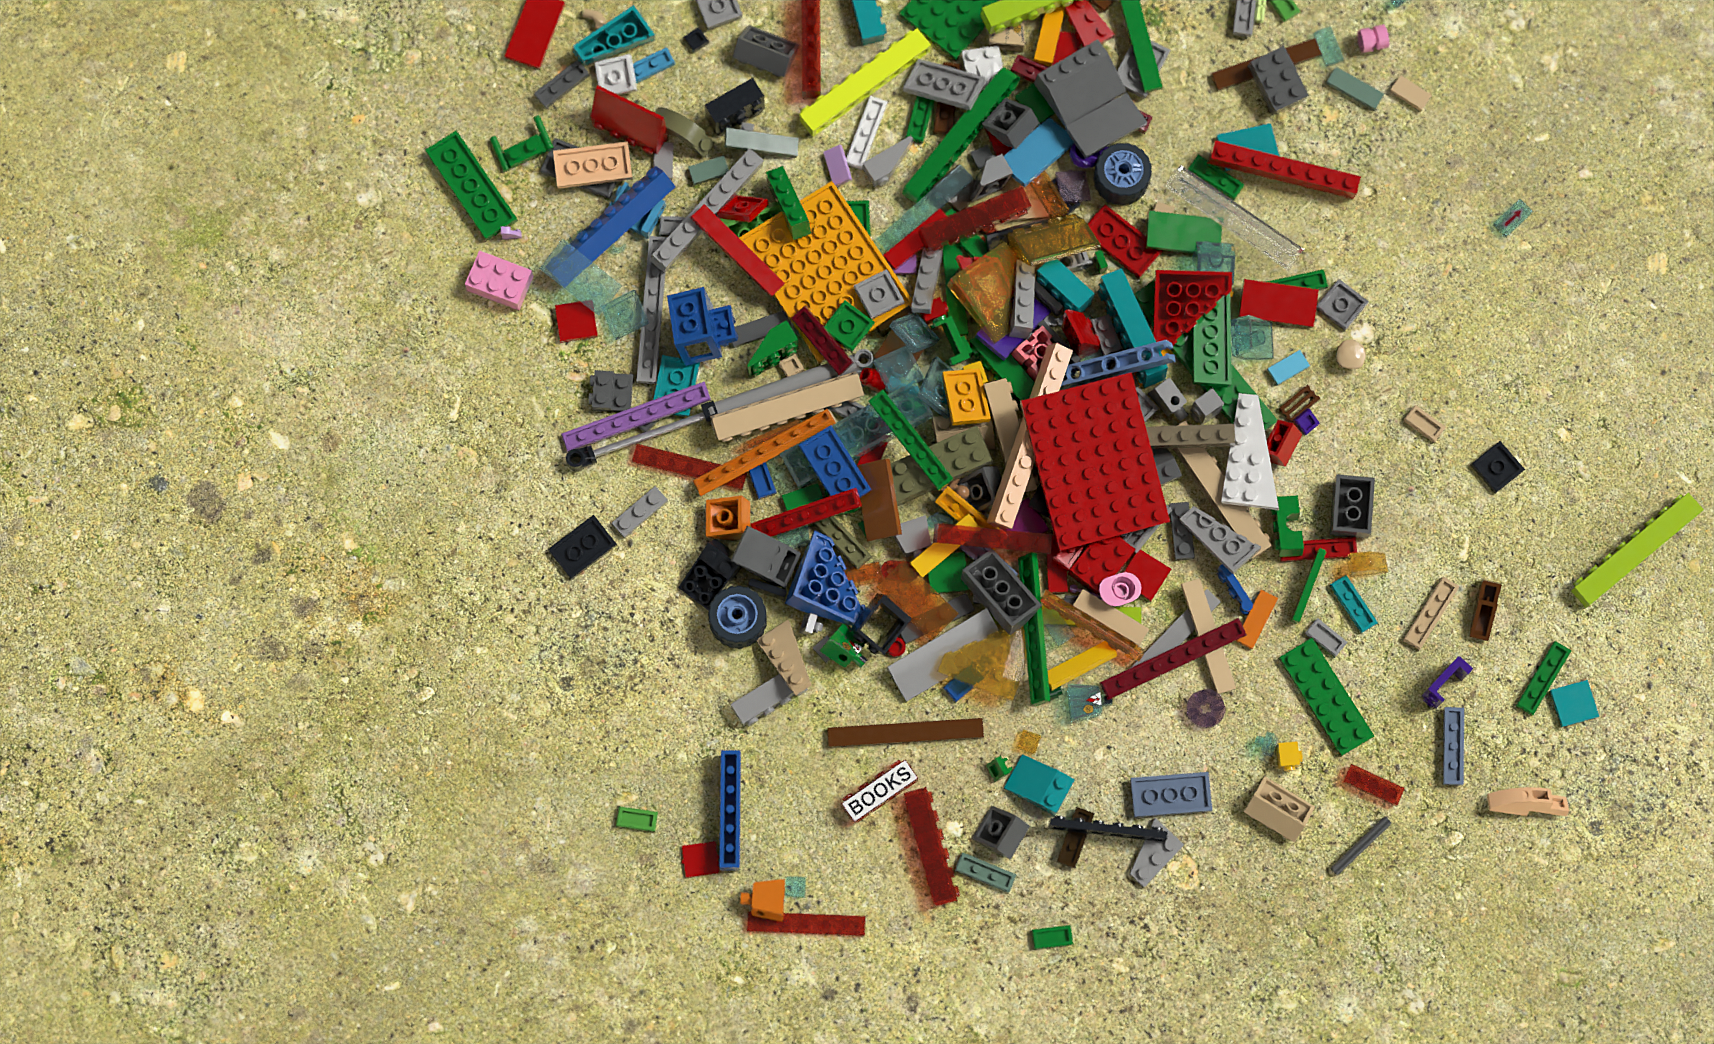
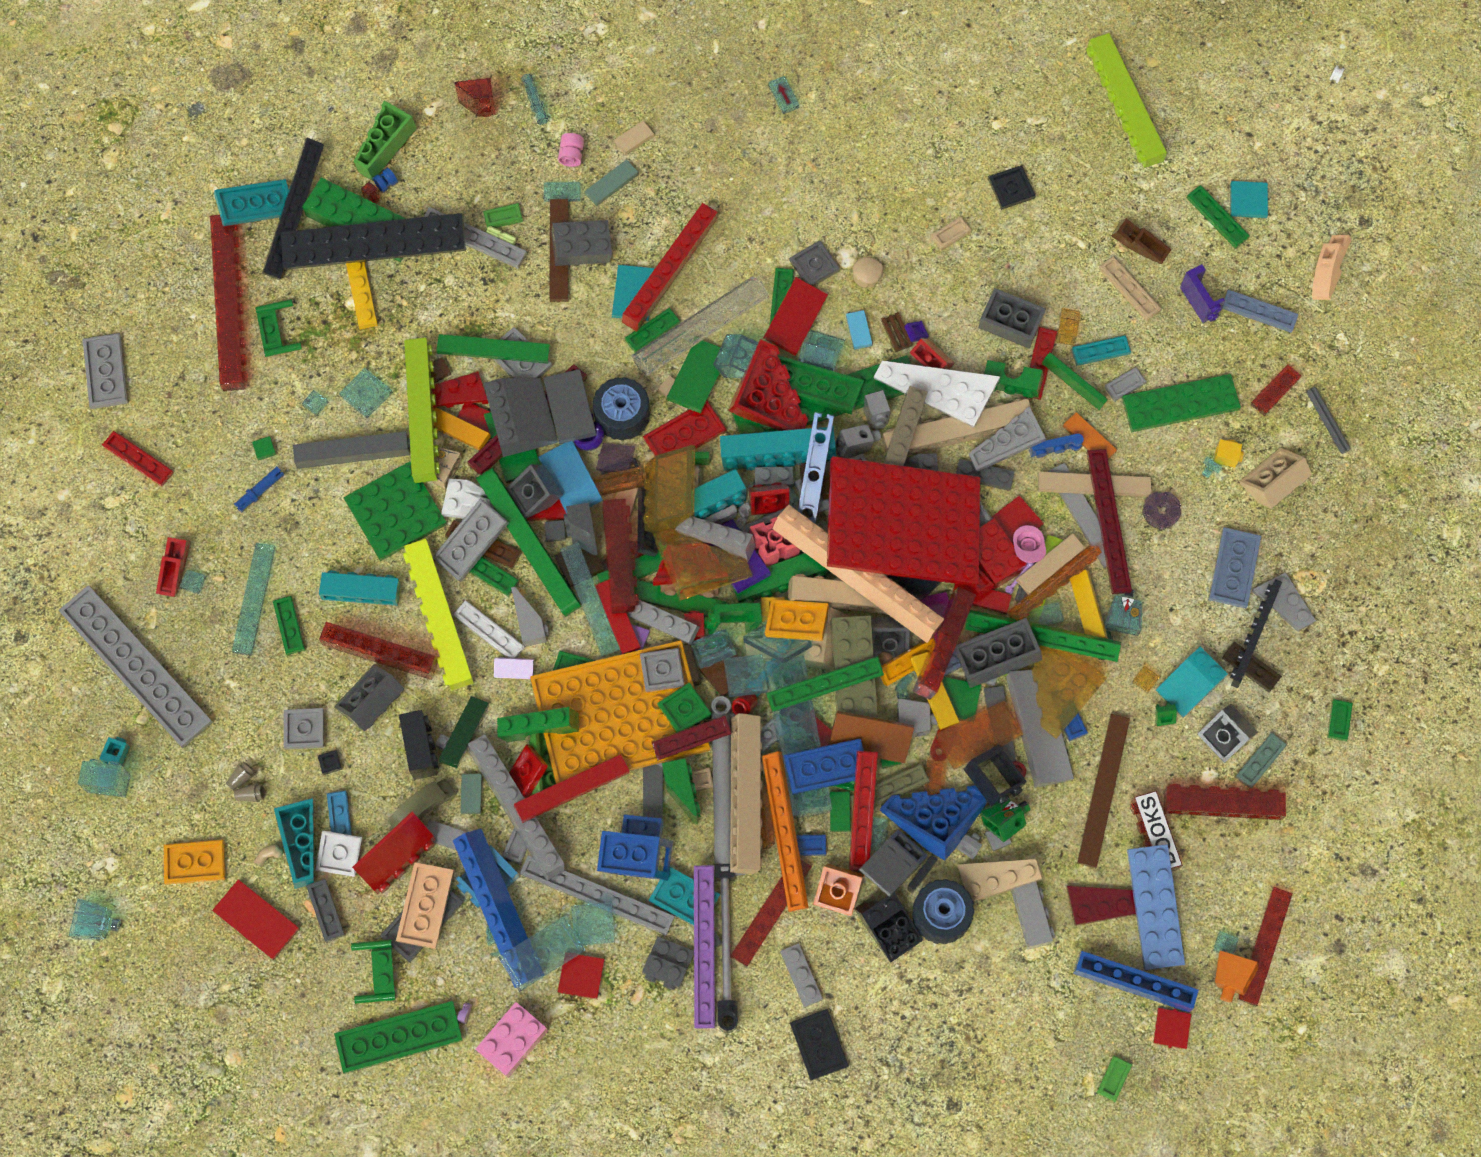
camera: 70 degrees left, 5 degrees down
none -> dark red wing [1066,886,1136,926]
none -> medium blue plate [1127,844,1185,970]

